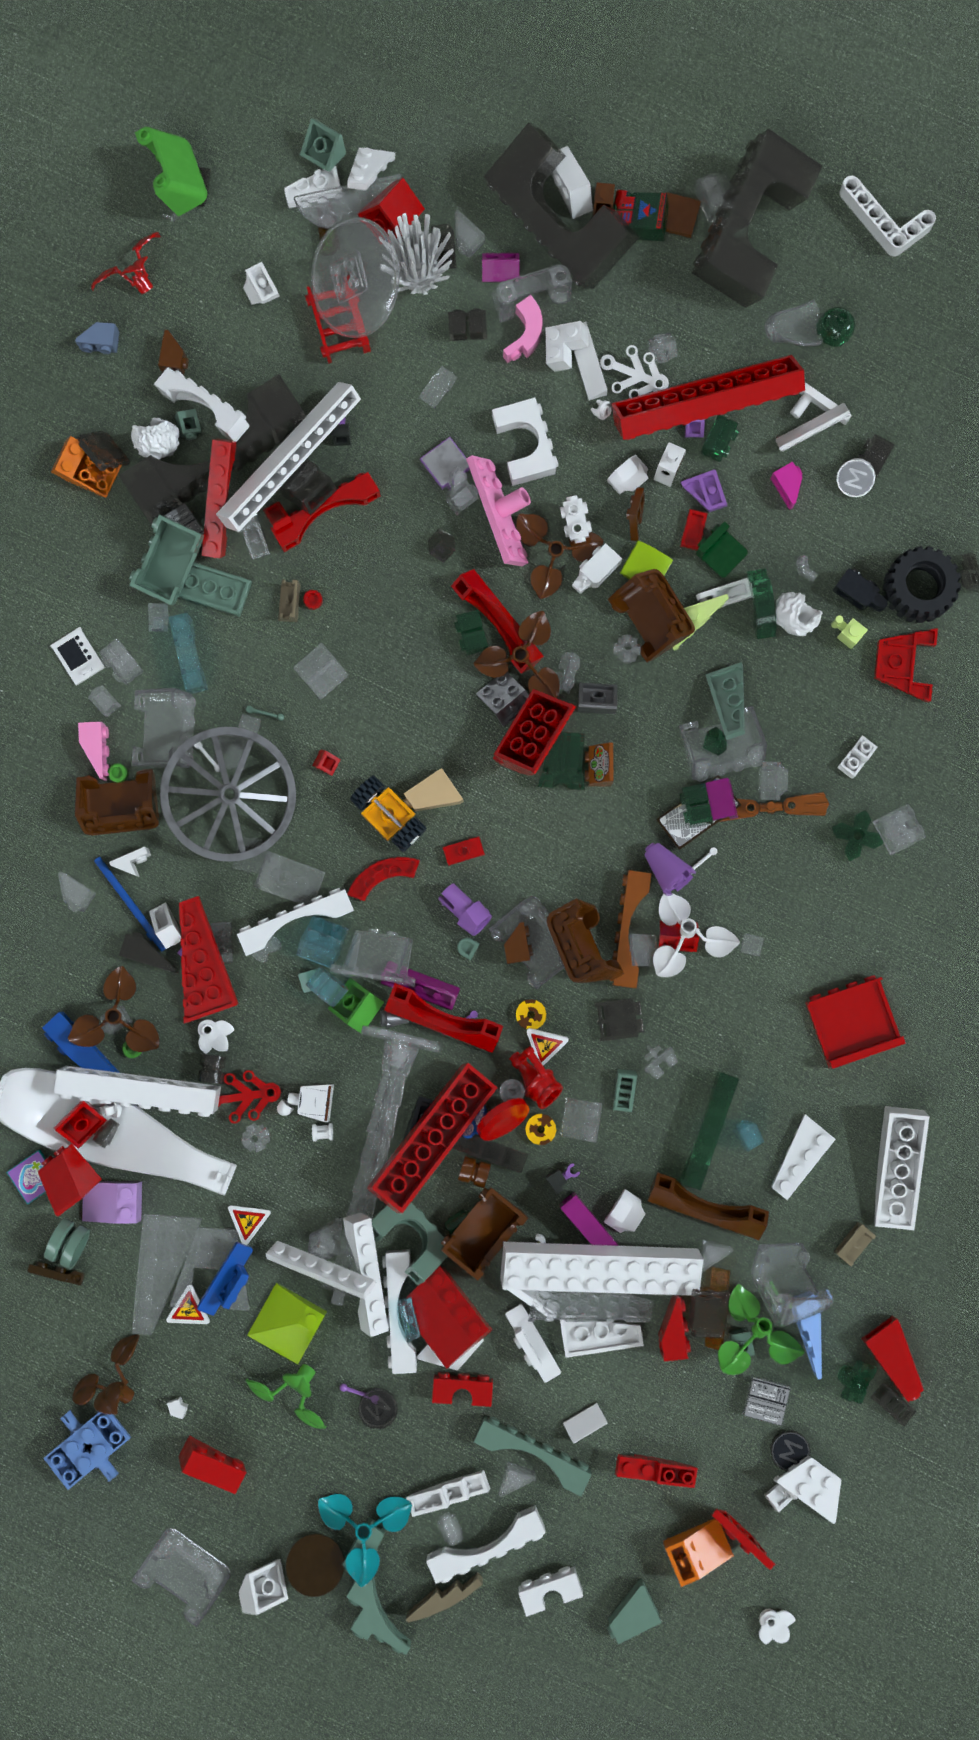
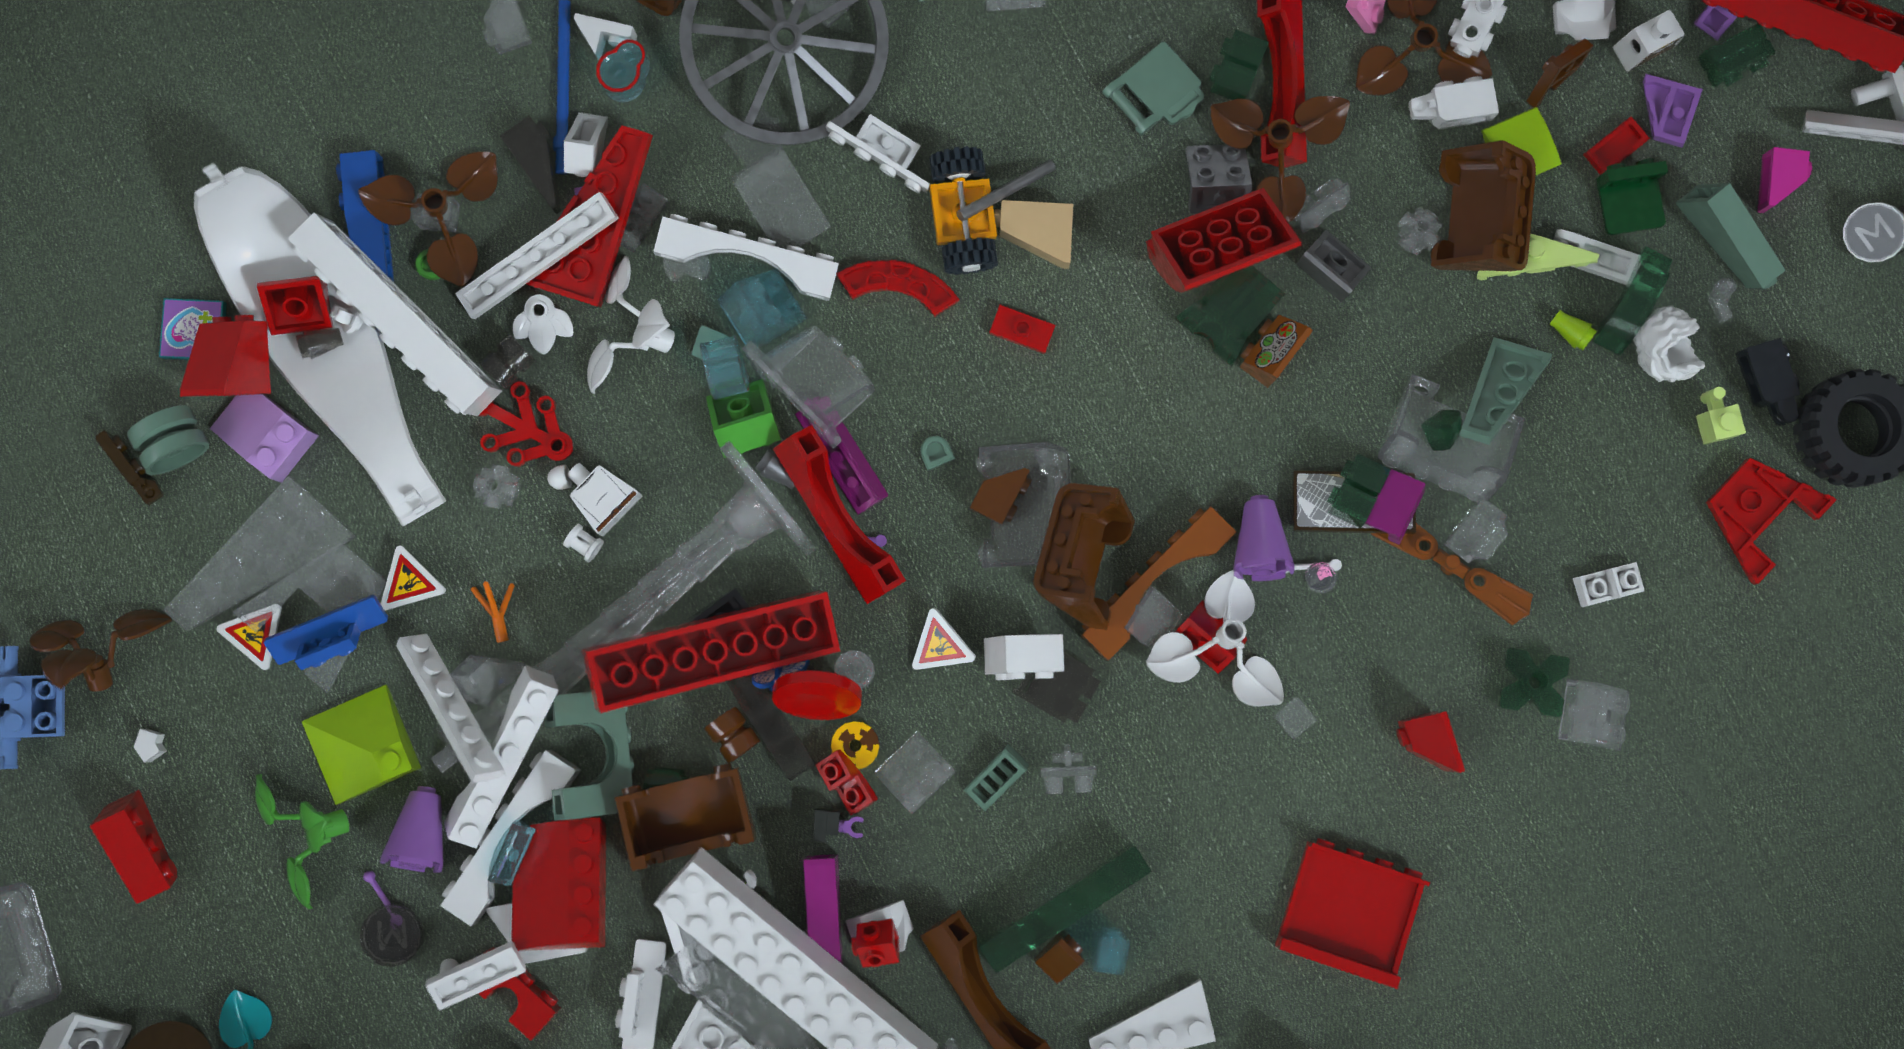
camera: 30 degrees right, 0 degrees up
red slope [312,749,341,776] -> none
medium lavender piece [438,883,492,936] -> none
red piece [509,1046,563,1109] -> none
yellow piece [516,999,546,1029] -> none
none -> medium lavender cone [380,786,443,873]
none -> white piece [425,941,526,1010]
none -> white plate [455,192,619,319]
none -> orange plant [471,581,515,643]
none -> white plant [587,256,675,394]
none -> clear light blue piece [596,40,650,102]
none -> red slope [815,749,879,816]
none -> white bracket [826,114,930,193]
none -> red brick [851,918,899,968]
none -> flat silver bar [956,160,1055,222]
none -> white brick [984,634,1064,680]
none -> reddish brown slope [1034,932,1085,984]
none -> sand green piece [1102,42,1204,136]
none -> clear tile [1305,562,1337,594]
none -> red slope [1396,711,1465,773]
none -> lime cone [1549,310,1597,351]
none -> sand green slope [1676,183,1786,290]

